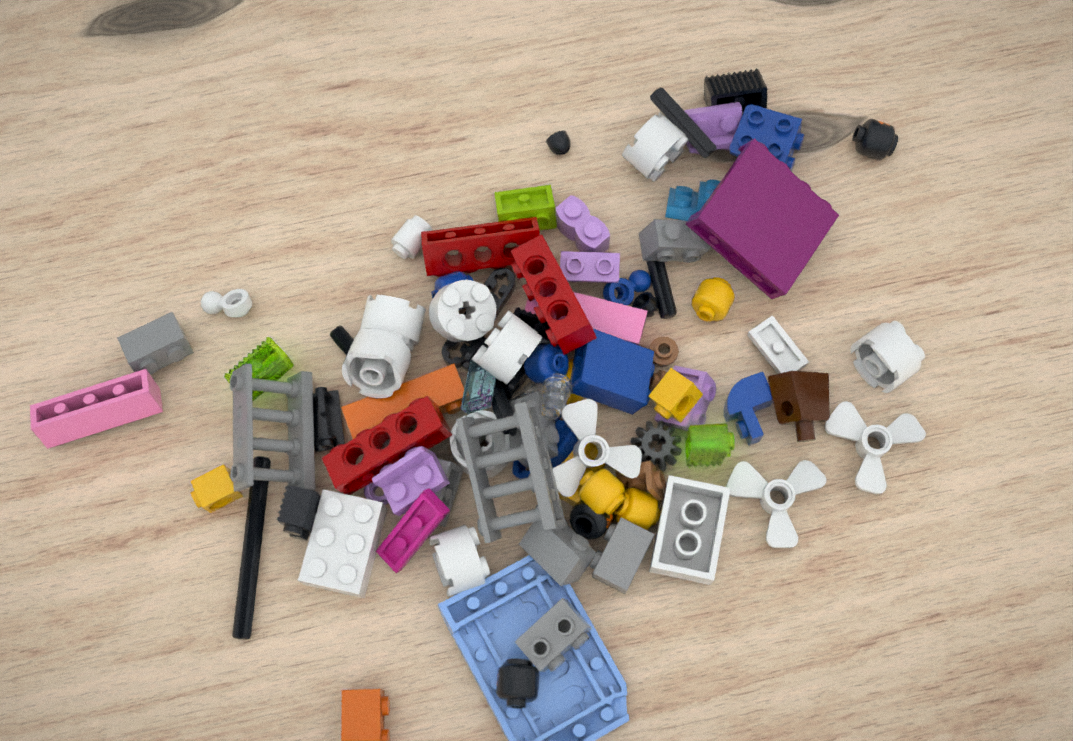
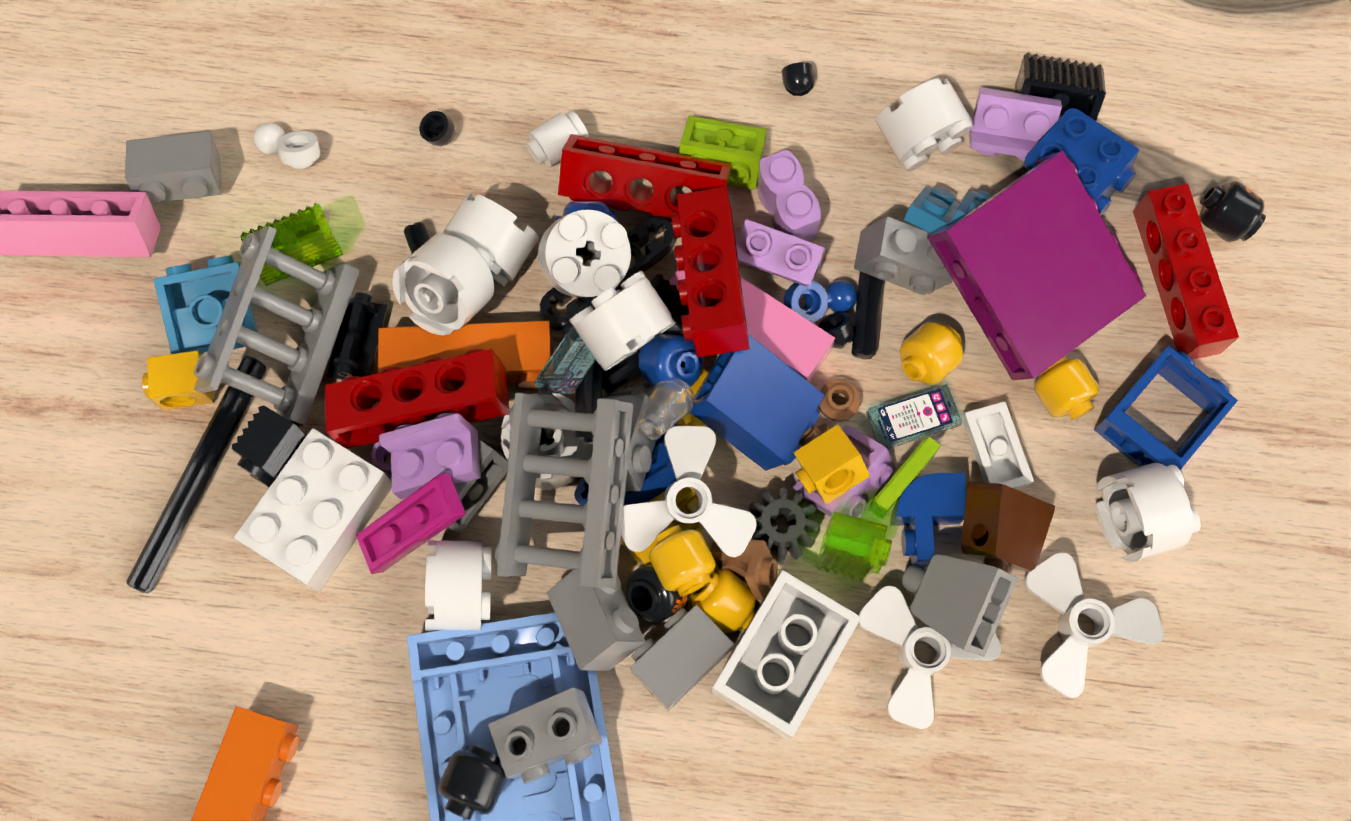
camera: 15 degrees right, 0 degrees up
black axle [650,87,717,158] -> none
none -> dark azure plate [153,255,258,354]
none -> black hinge [419,111,455,147]
none -> tile [866,384,962,449]
none -> lime tile [869,437,941,520]
none -> light grey torso [902,554,1018,657]
none -> yellow head [1034,356,1100,421]
none -> blue window [1094,345,1238,470]
none -> red brick [1133,183,1239,359]

